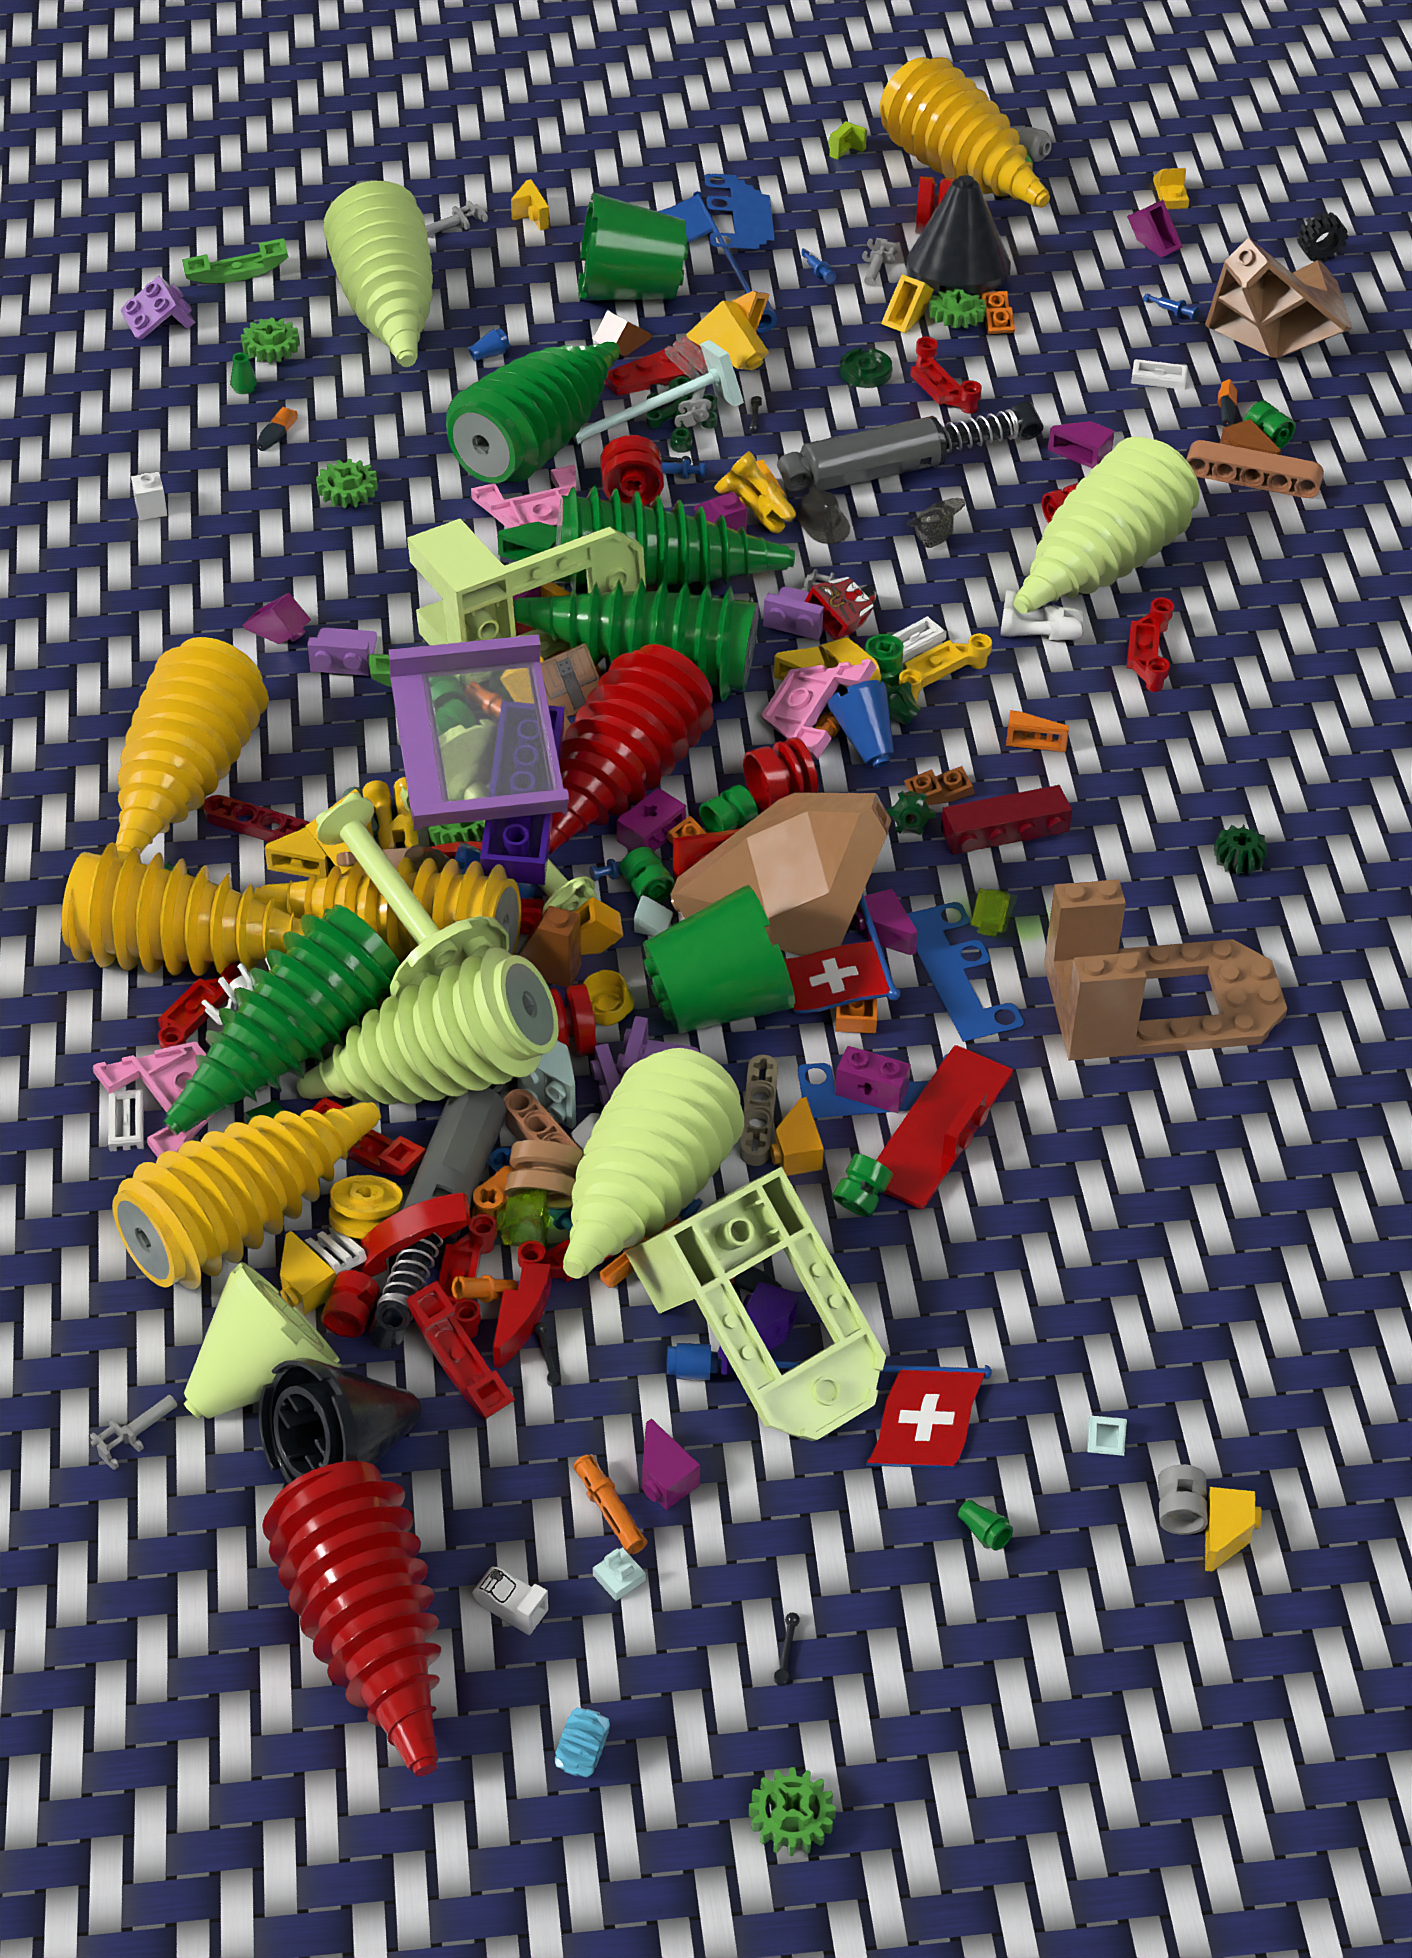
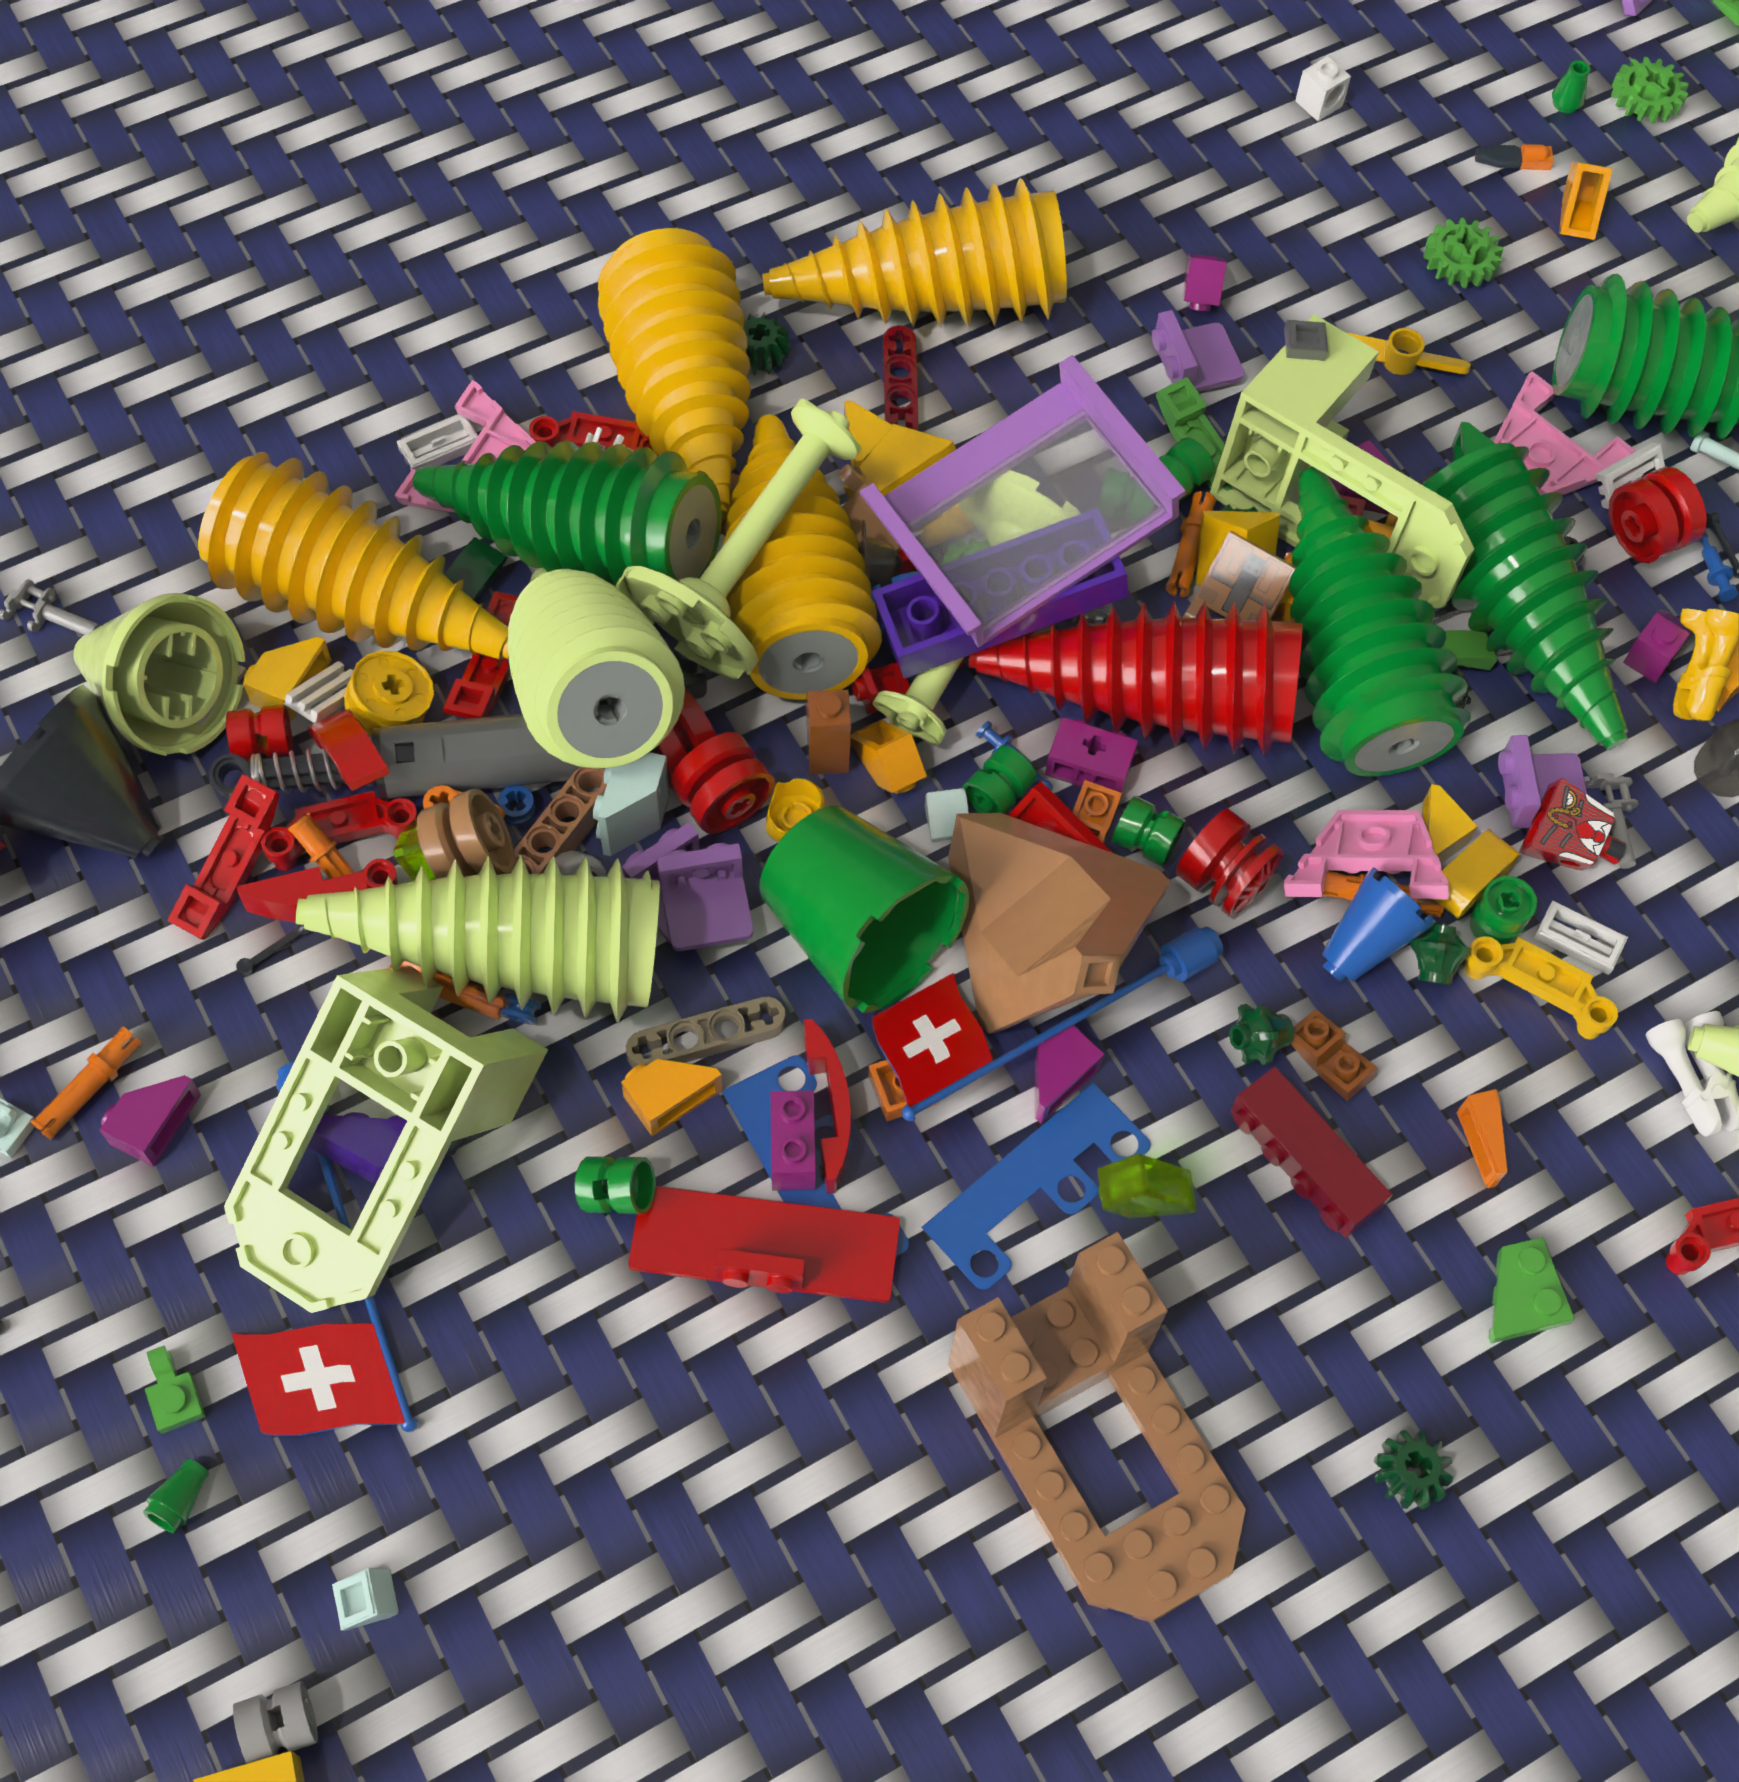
camera: 65 degrees right, 15 degrees up
none -> bright green plate [145,1345,206,1434]
none -> red slope [804,1019,851,1194]
none -> dark grey tile [1284,320,1328,361]
none -> yellow piece [1348,328,1471,375]
none -> bright green wing [1489,1237,1575,1344]
none -> light orange slope [1559,162,1613,240]
none -> white tile [1596,442,1665,509]

